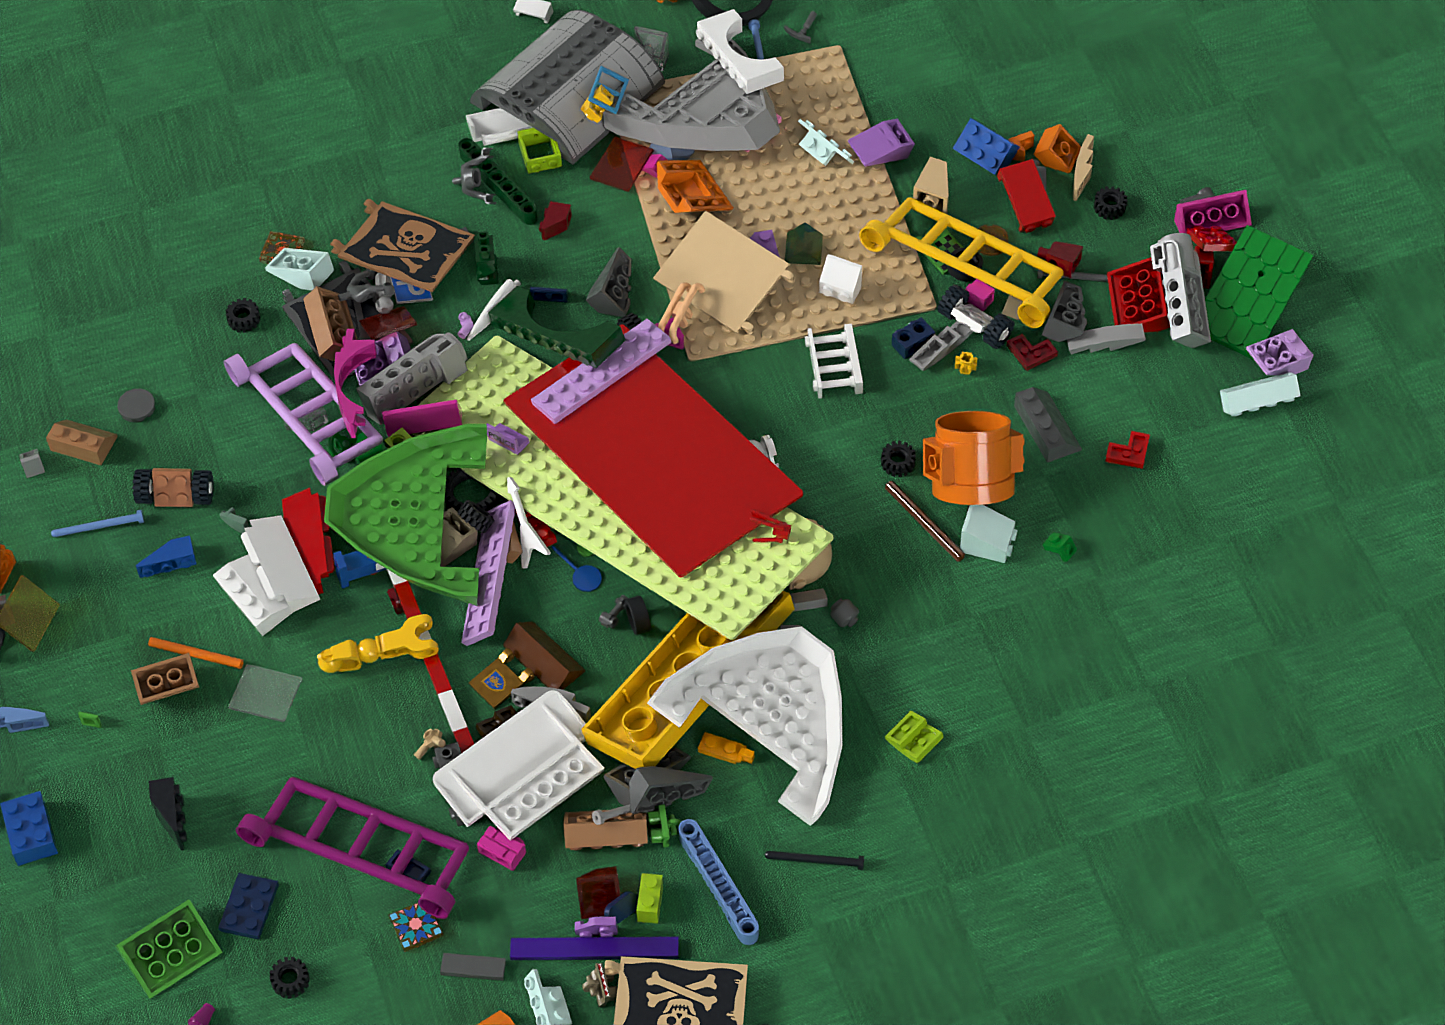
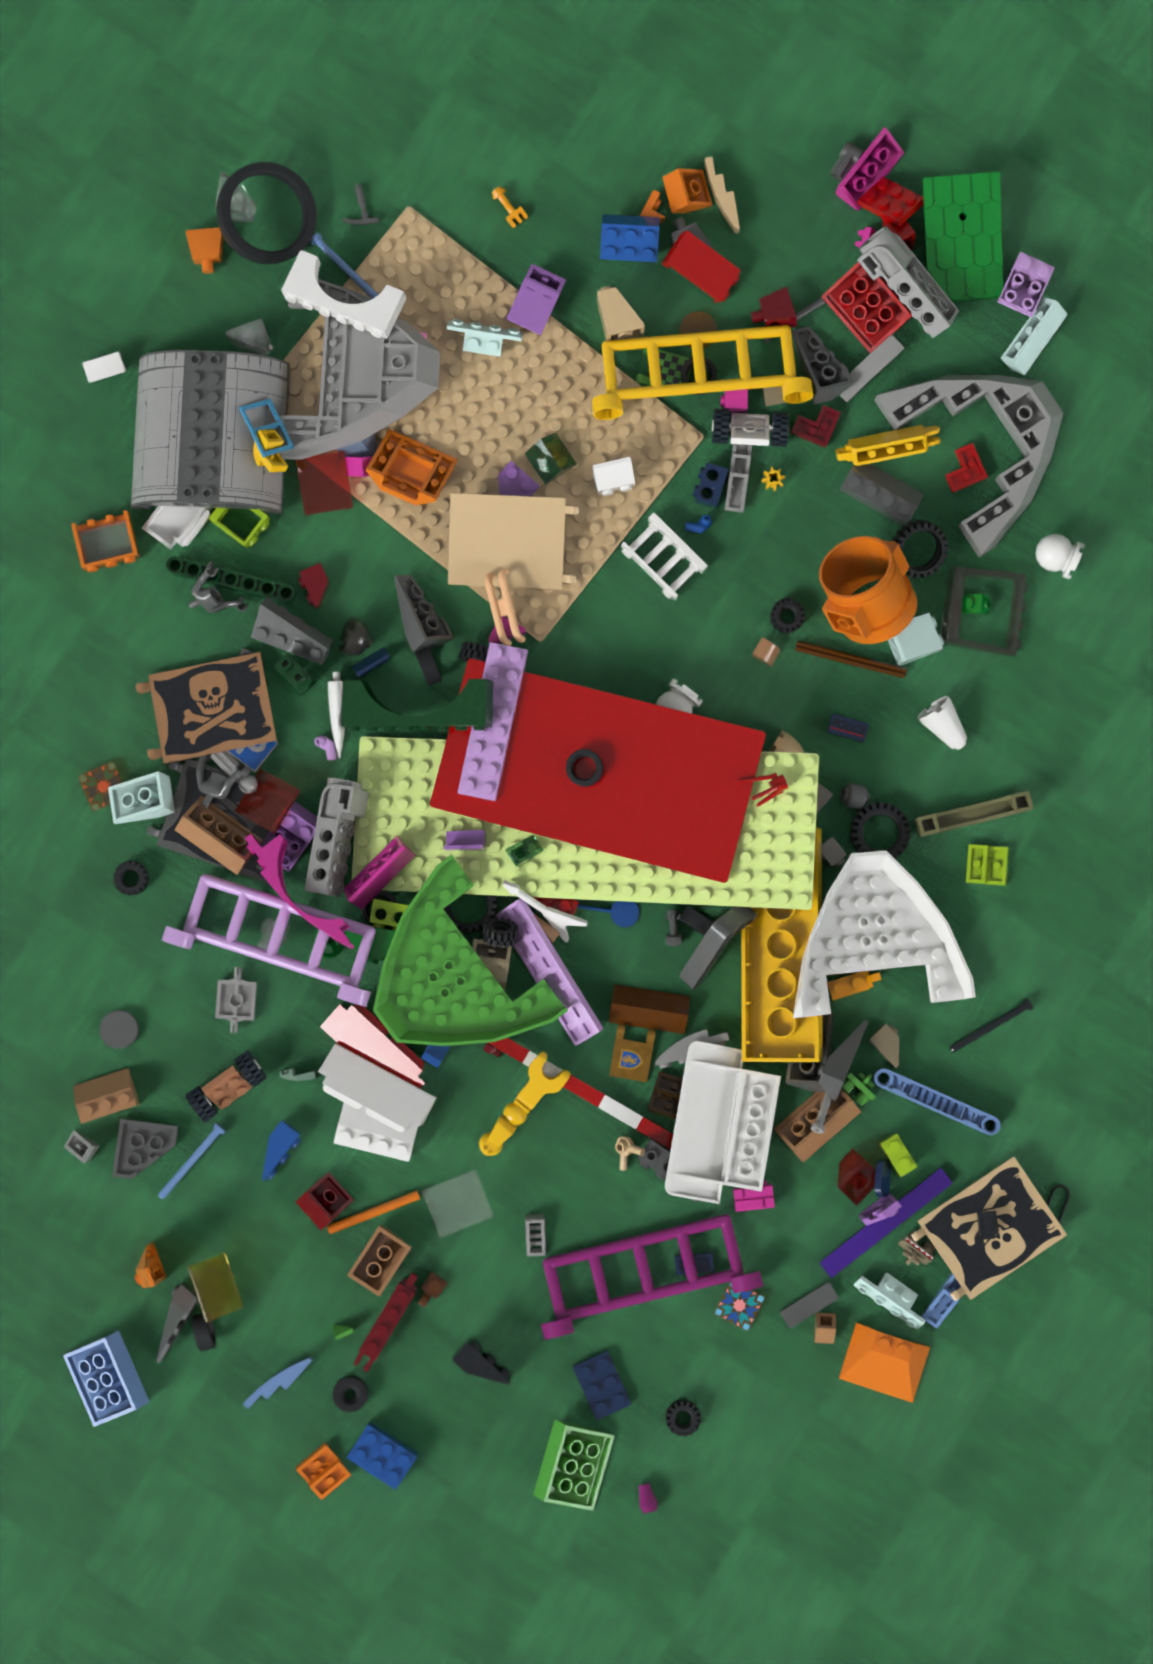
camera: 40 degrees left, 30 degrees up
black tyre [1094,186,1127,220] -> none
none -> window [71,510,140,573]
none -> dark grey plate [112,1119,179,1179]
none -> light grey plate [215,967,257,1033]
none -> dark grey wedge [251,596,333,665]
none -> dark red slope [295,1172,354,1230]
none -> black tyre [333,1376,368,1412]
none -> clear smoke cylinder [338,617,373,656]
none -> dark red hinge [353,1272,418,1372]
none -> black tyre [415,647,442,686]
none -> reddish brown plate [418,1272,448,1307]
none -> light orange hinge [492,186,528,229]
none -> clear green slope [505,835,544,868]
none -> light grey slope [525,1214,546,1257]
none -> black tyre [566,749,604,787]
none -> dark grey beam [679,906,757,990]
none -> blue arm [684,515,712,534]
none -> medium nougat brick [752,637,781,667]
none -> medium nougat brick [814,1312,836,1344]
none -> dark blue tile [827,714,869,743]
none -> yellow hinge [835,425,941,466]
none -> black tyre [850,802,911,859]
none -> dark tan slope [867,1024,899,1068]
none -> light grey piece [874,375,1063,557]
none -> black tyre [891,520,949,578]
none -> olive arch [914,791,1034,838]
none -> white cone [917,696,967,750]
none -> clear smoke windscreen [941,567,1028,657]
none -> black brick [977,1211,999,1240]
none -> white tile [1035,534,1085,579]

